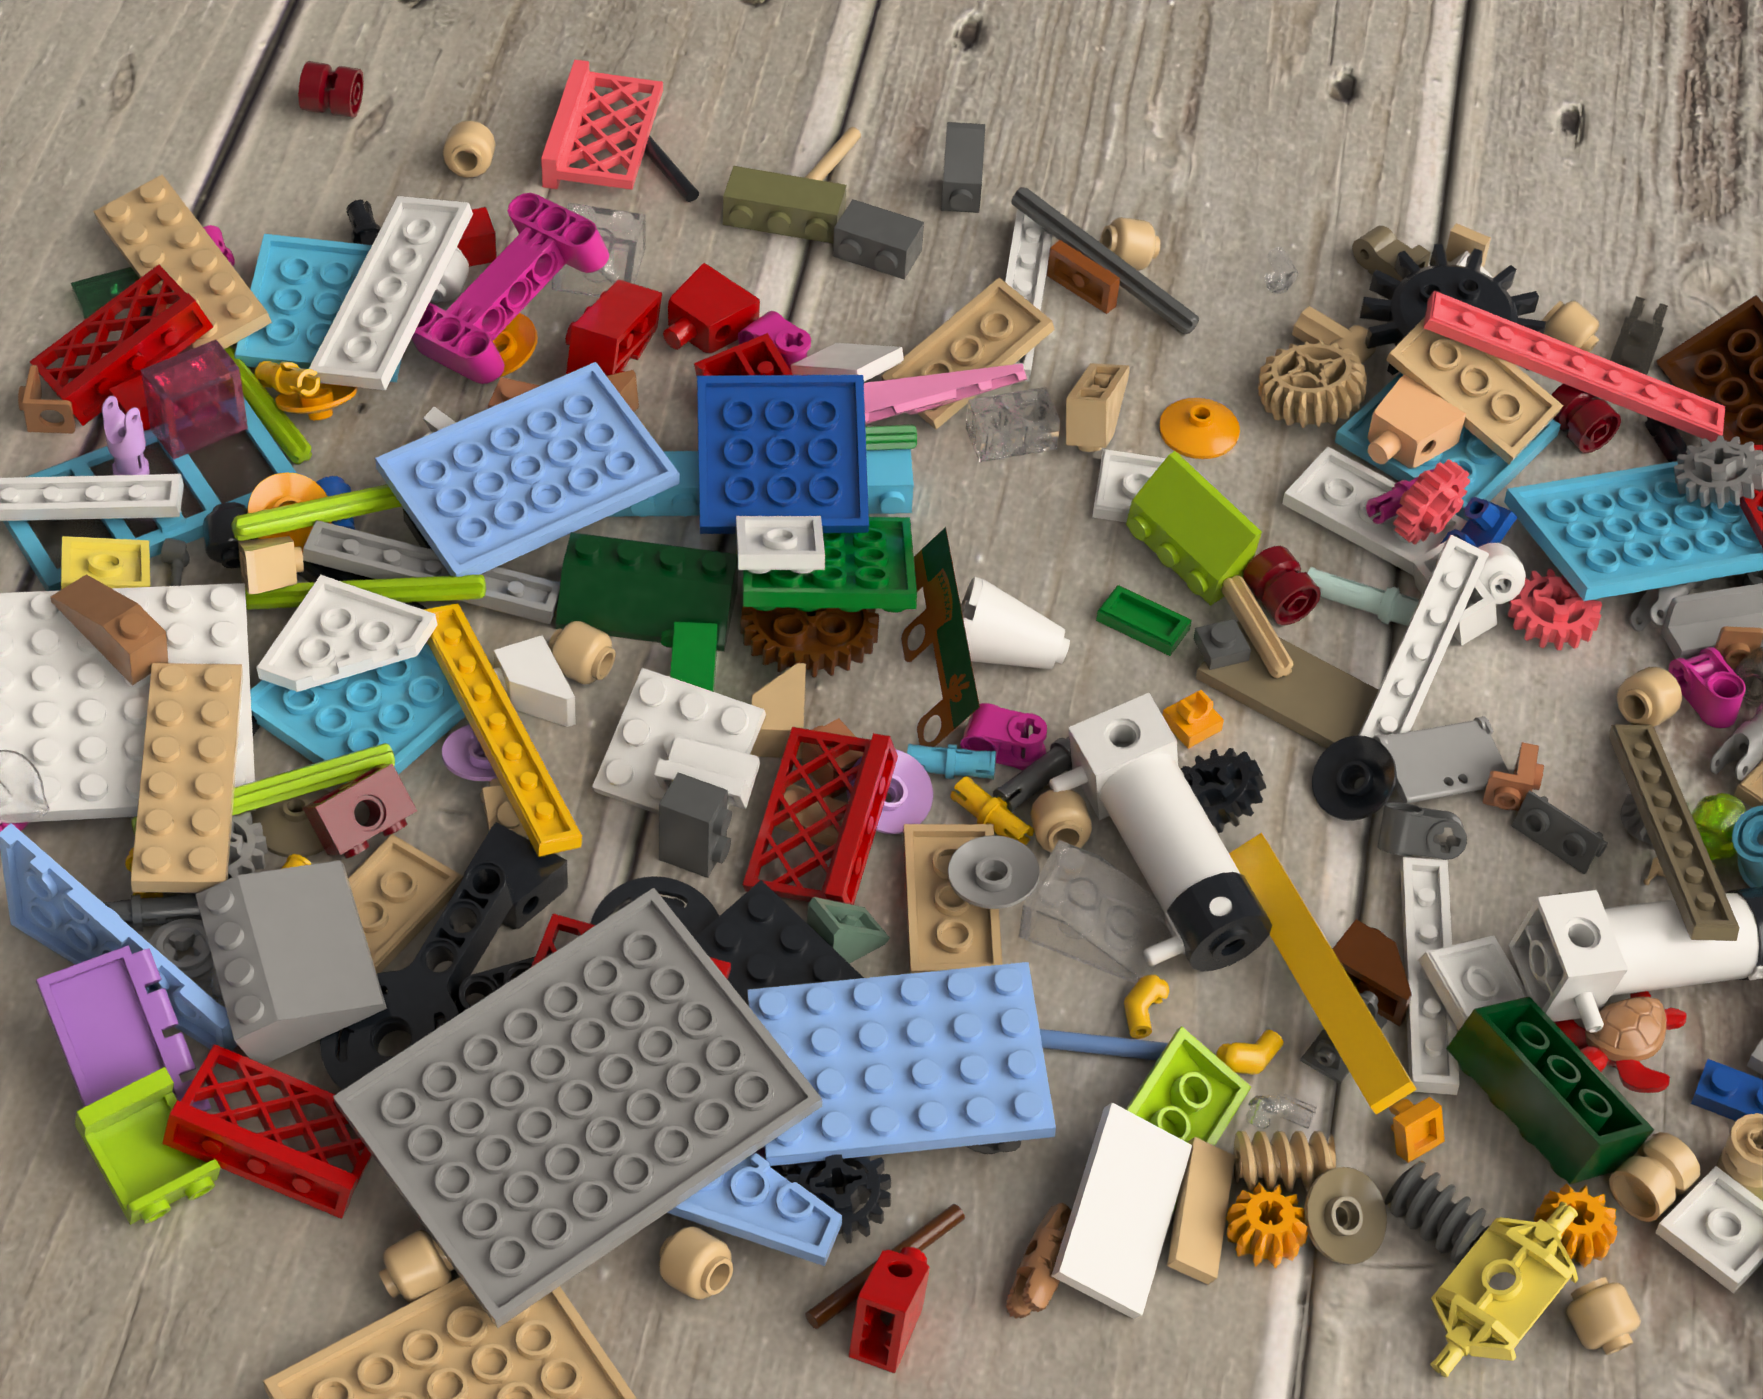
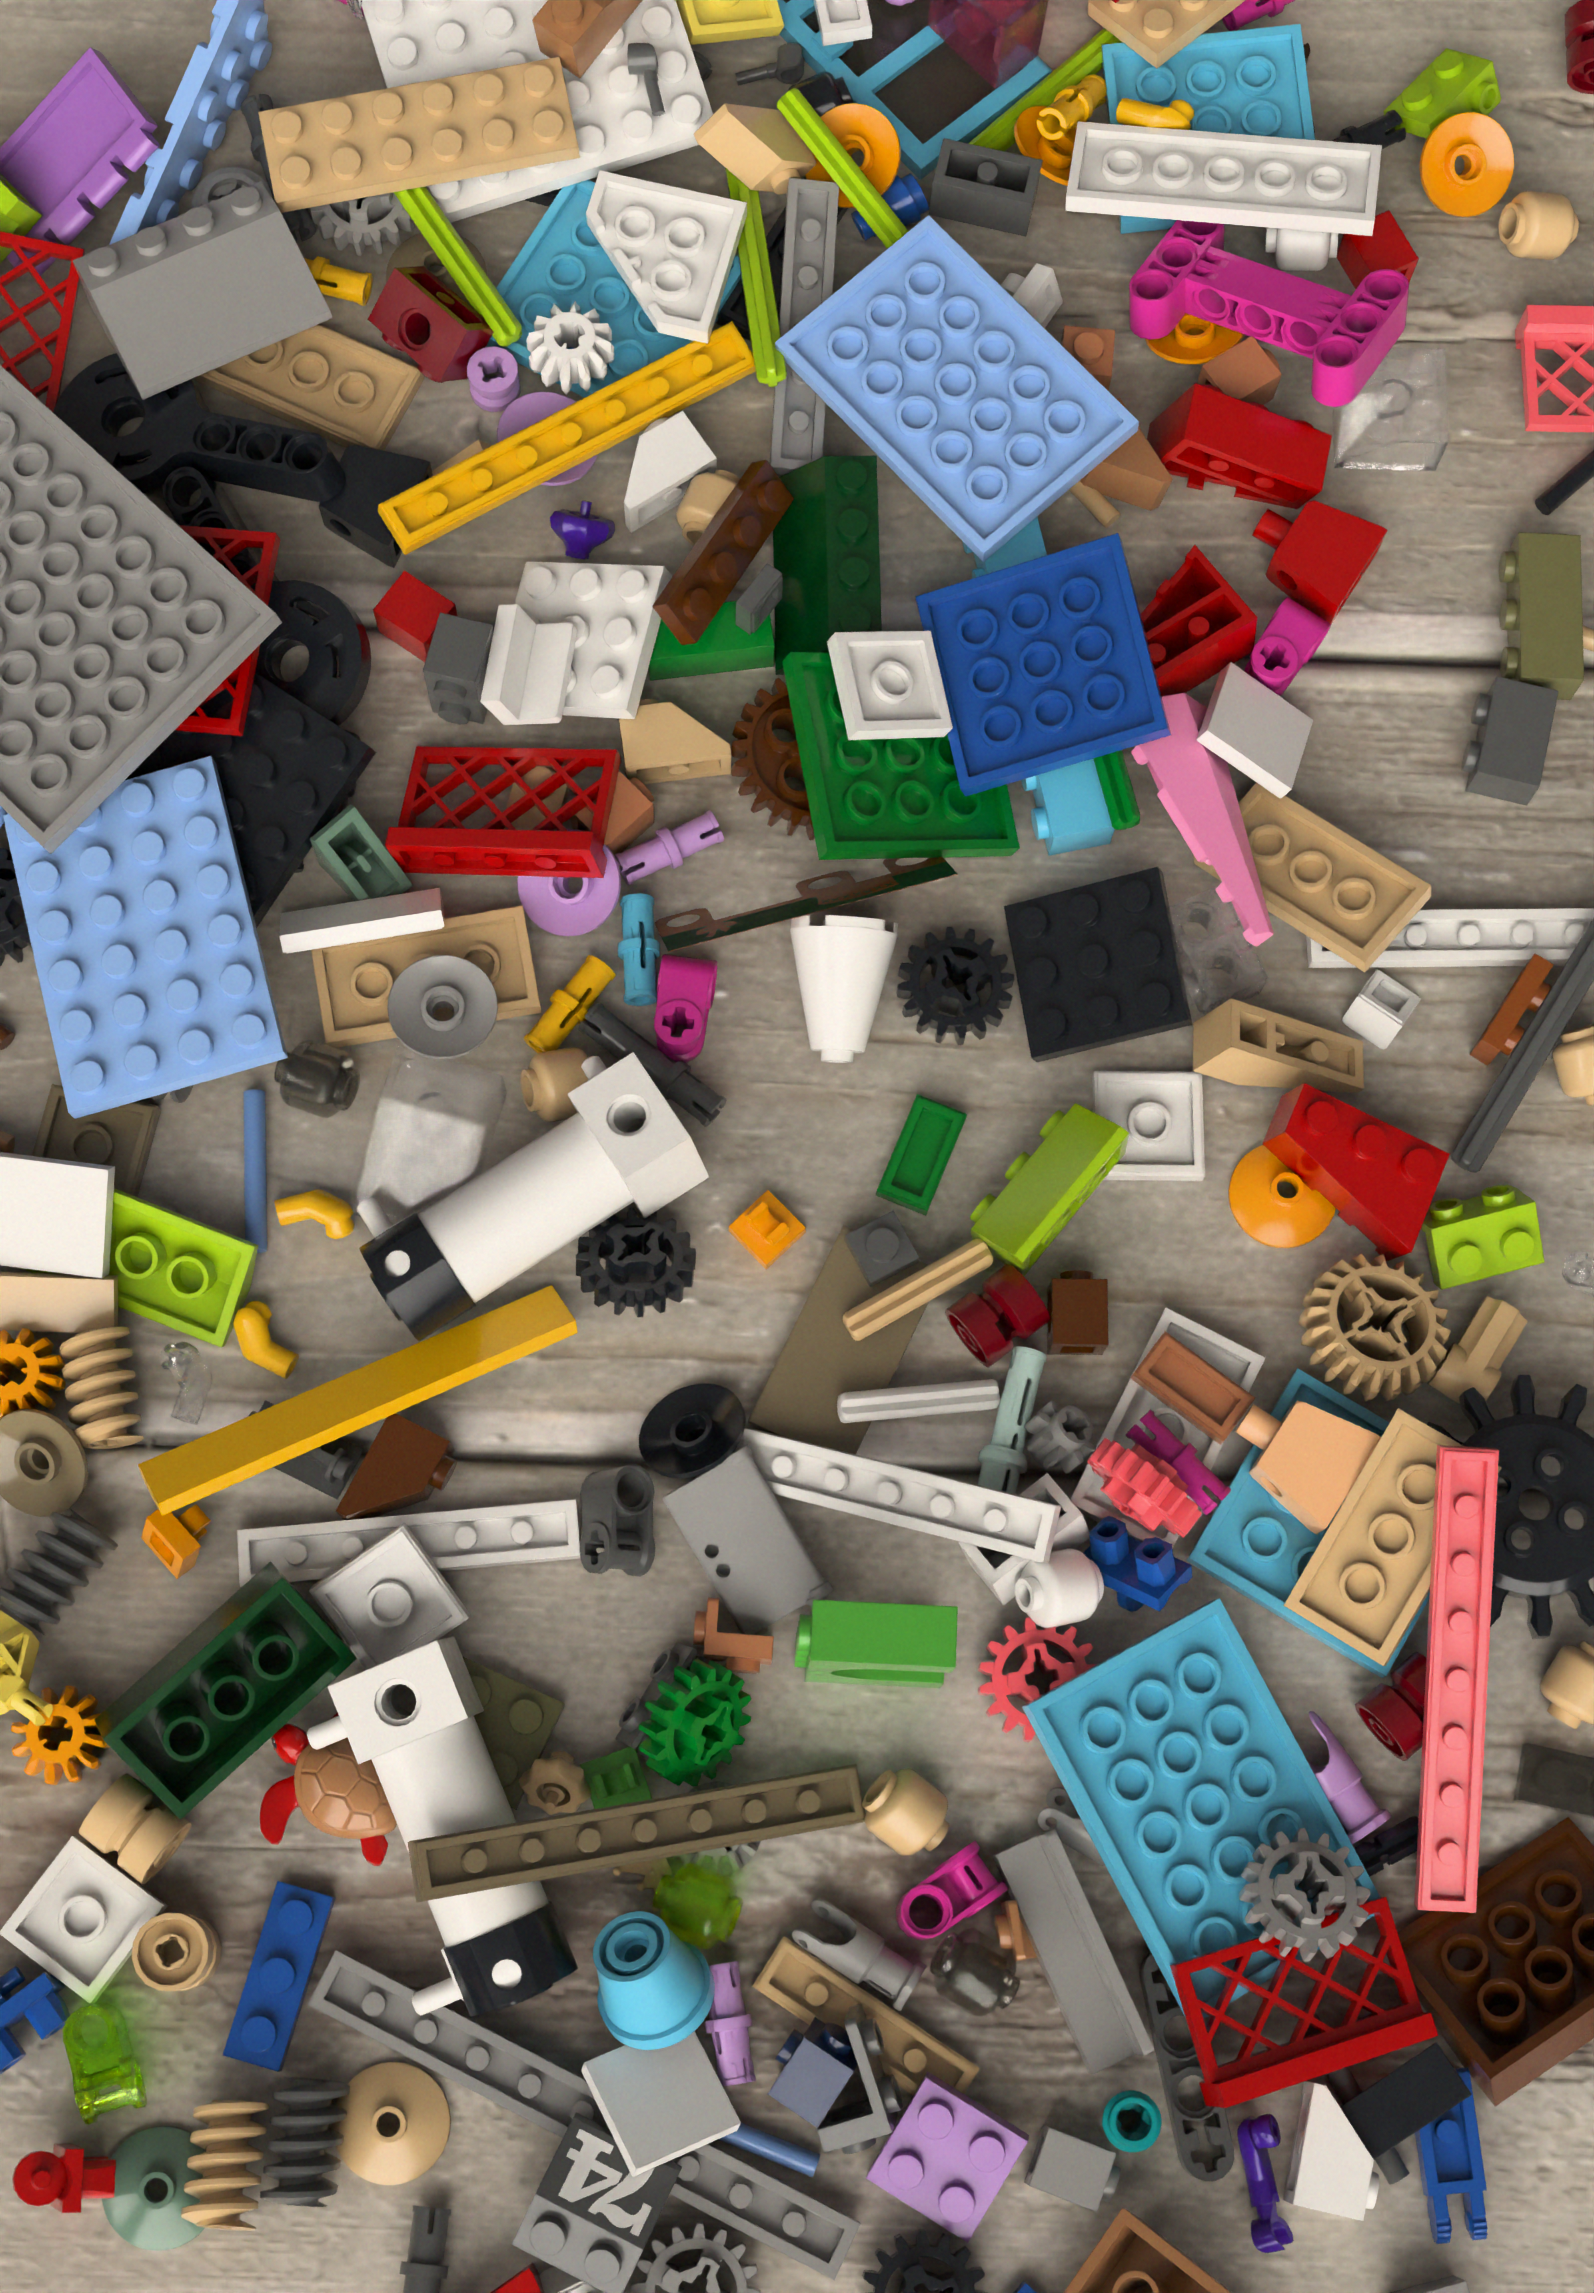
camera: 80 degrees right, 25 degrees up
none -> dark tan tile [32,1084,161,1197]
none -> clear smoke head [274,1040,360,1118]
none -> white tile [279,888,444,954]
none -> red brick [373,570,458,662]
none -> lavender wheel [467,346,521,412]
none -> tan piece [519,1751,591,1815]
none -> white gear [527,301,615,395]
none -> dark purple piece [550,500,615,560]
none -> bright green tile [580,1747,652,1809]
none -> lavender pin [614,810,724,886]
none -> dark grey hand [627,43,665,116]
none -> green gear [639,1659,751,1787]
none -> reddish brown plate [652,460,794,645]
none -> dark grey tile [736,563,783,635]
none -> bright green arch [794,1599,958,1688]
none -> white axle [837,1379,1000,1423]
none -> black gear [896,927,1014,1045]
none -> dark grey brick [929,138,1043,236]
none -> black plate [1004,867,1193,1062]
none -> light grey gear [1024,1400,1096,1474]
none -> reddish brown brick [1047,1270,1109,1355]
none -> yellow arm [1116,98,1194,130]
none -> nougat tile [1130,1331,1255,1445]
none -> nougat brick [1197,336,1282,405]
none -> red wedge [1262,1083,1450,1261]
none -> lavender piece [1309,1711,1392,1844]
none -> white slope [1342,969,1421,1050]
none -> lime bracket [1383,48,1501,140]
none -> light orange dish [1419,112,1514,217]
none -> lime bracket [1421,1185,1545,1290]

